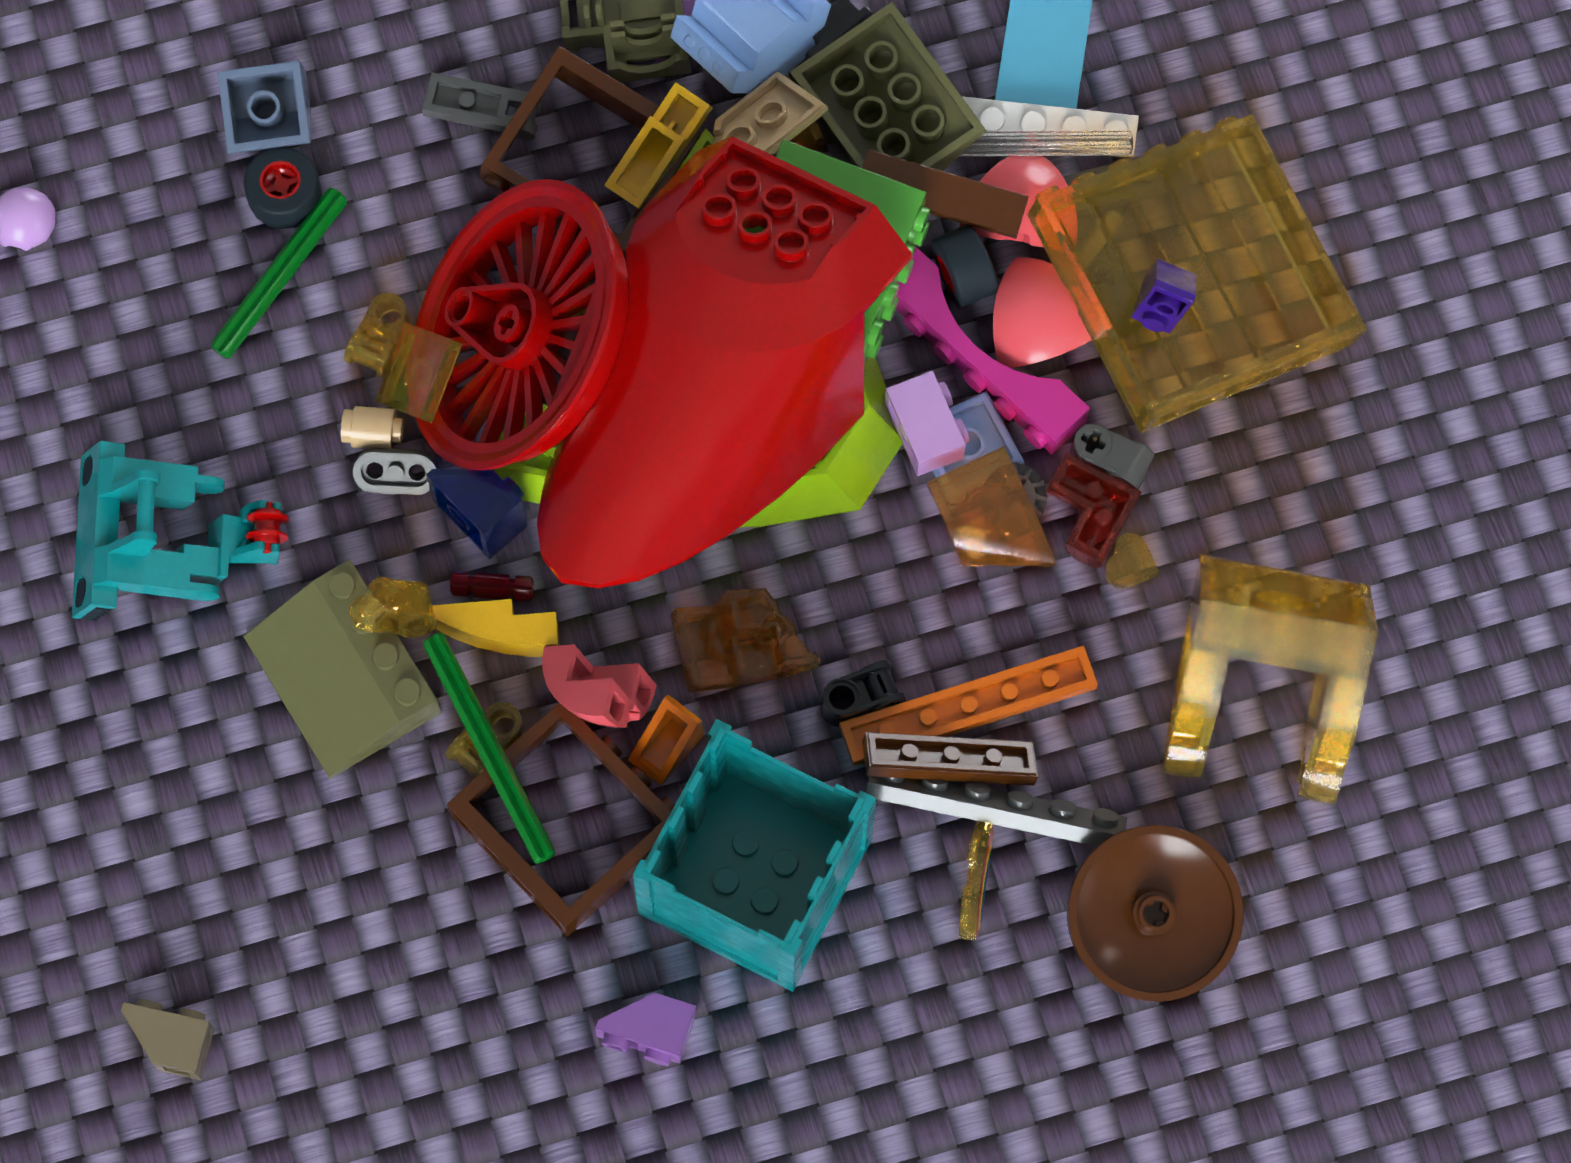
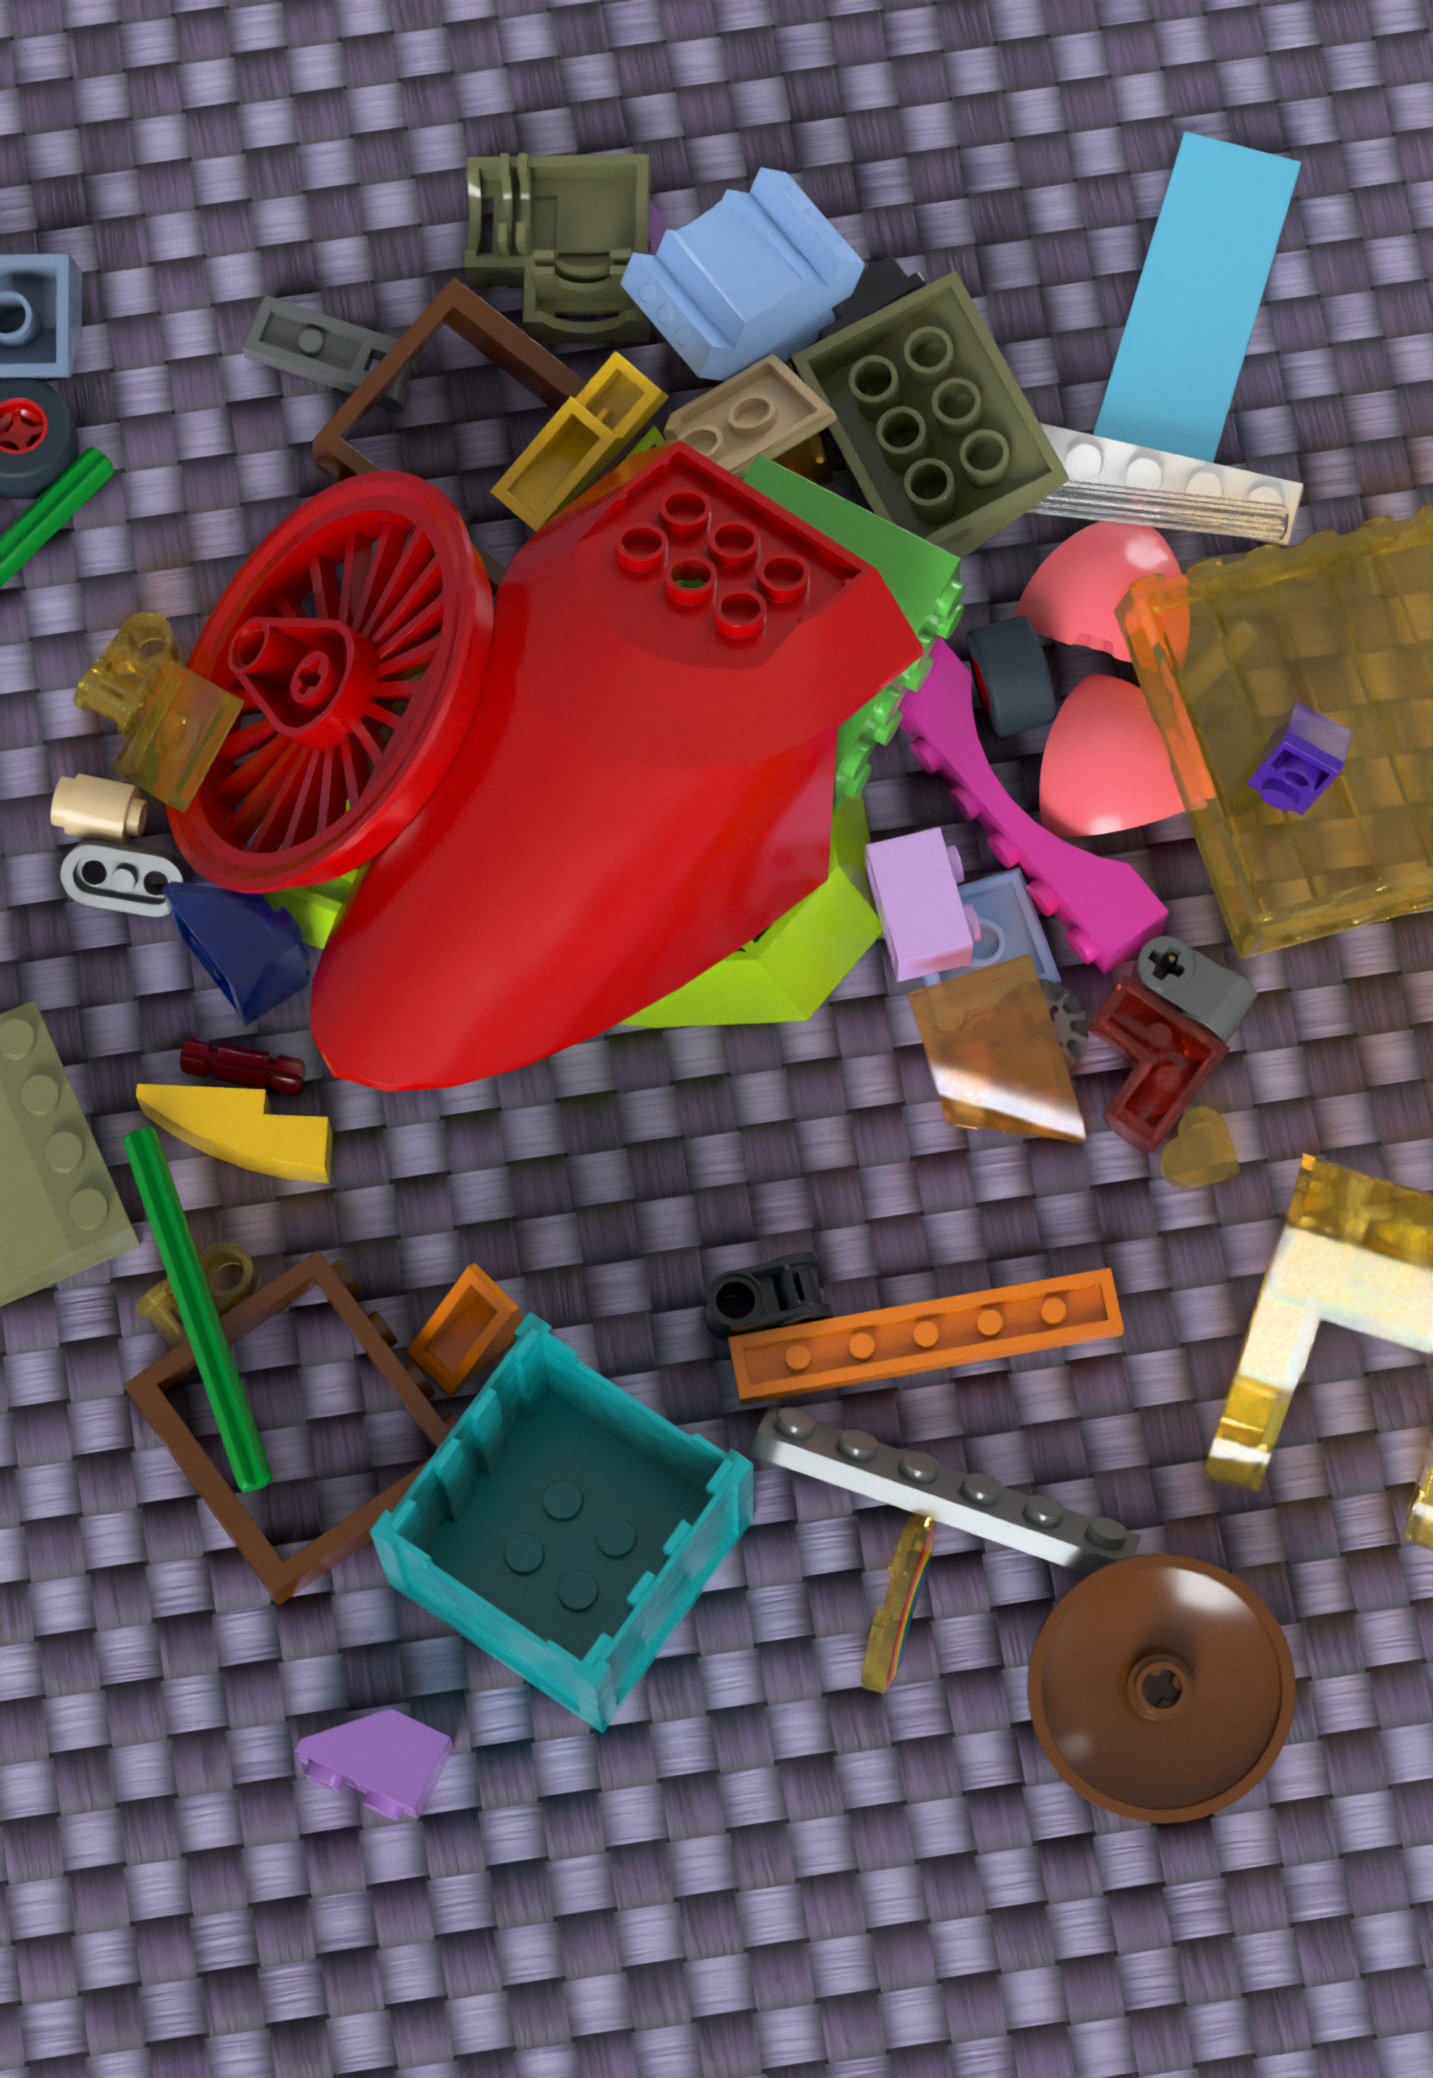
camera: 10 degrees right, 0 degrees up
clear yellow piece [349,577,437,638] -> none
coral brick [542,644,657,728] -> none
clear orange slope [670,588,821,692] -> none
reddish brown tile [862,149,1029,239] -> none
reddish brown tile [862,732,1038,786] -> none

